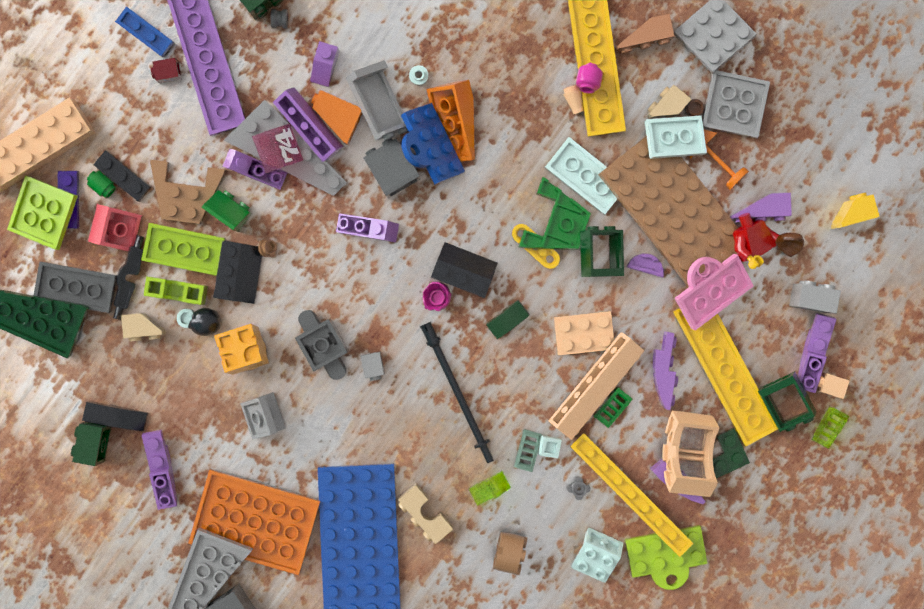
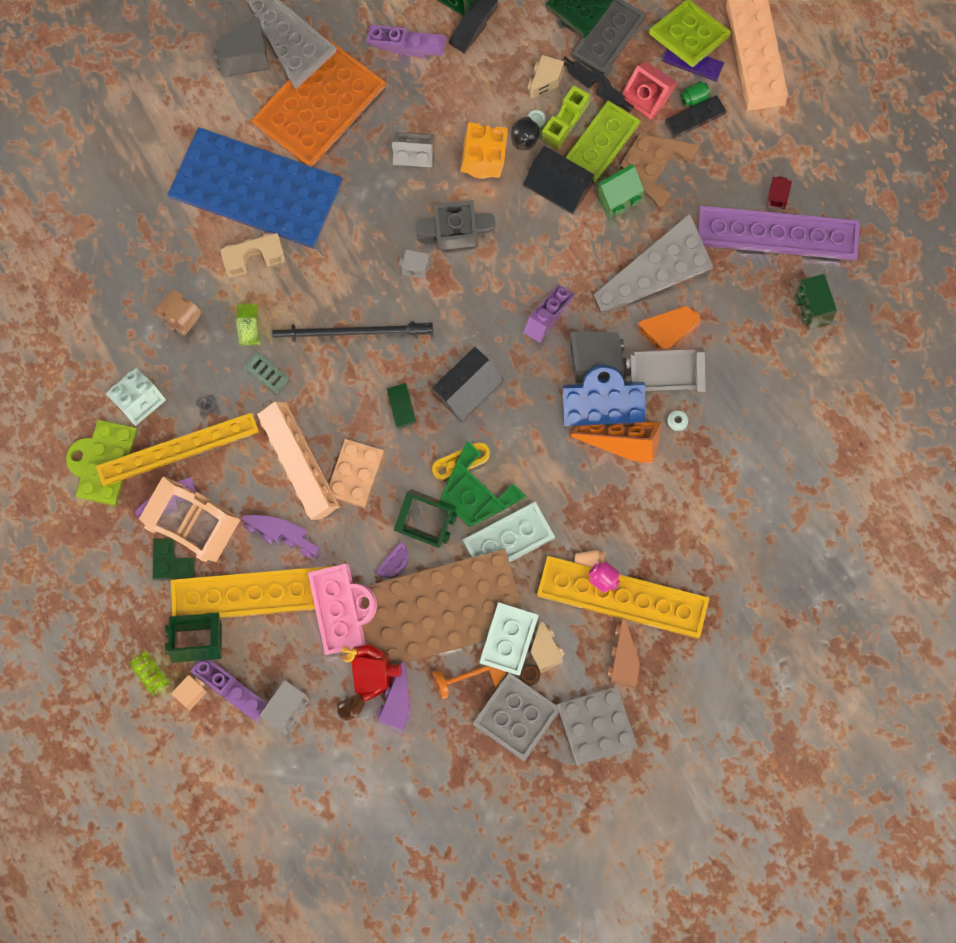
camera: 115 degrees right, 15 degrees down
blue plate [115,6,174,58] -> none
medium lavender slope [222,149,287,190] -> none
clear pink slope [252,124,303,174] -> none
medium nougat plate [258,238,277,257] -> none
dark grey wheel [271,9,288,29] -> none
medium lavender brick [273,87,344,162] -> none
medium lavender slope [310,41,340,87] -> none
dark pink hair [423,282,452,311] -> none
light aqua plate [538,435,562,458] -> none
green slope [593,386,633,428] -> none
yellow slope [831,192,880,229] -> none

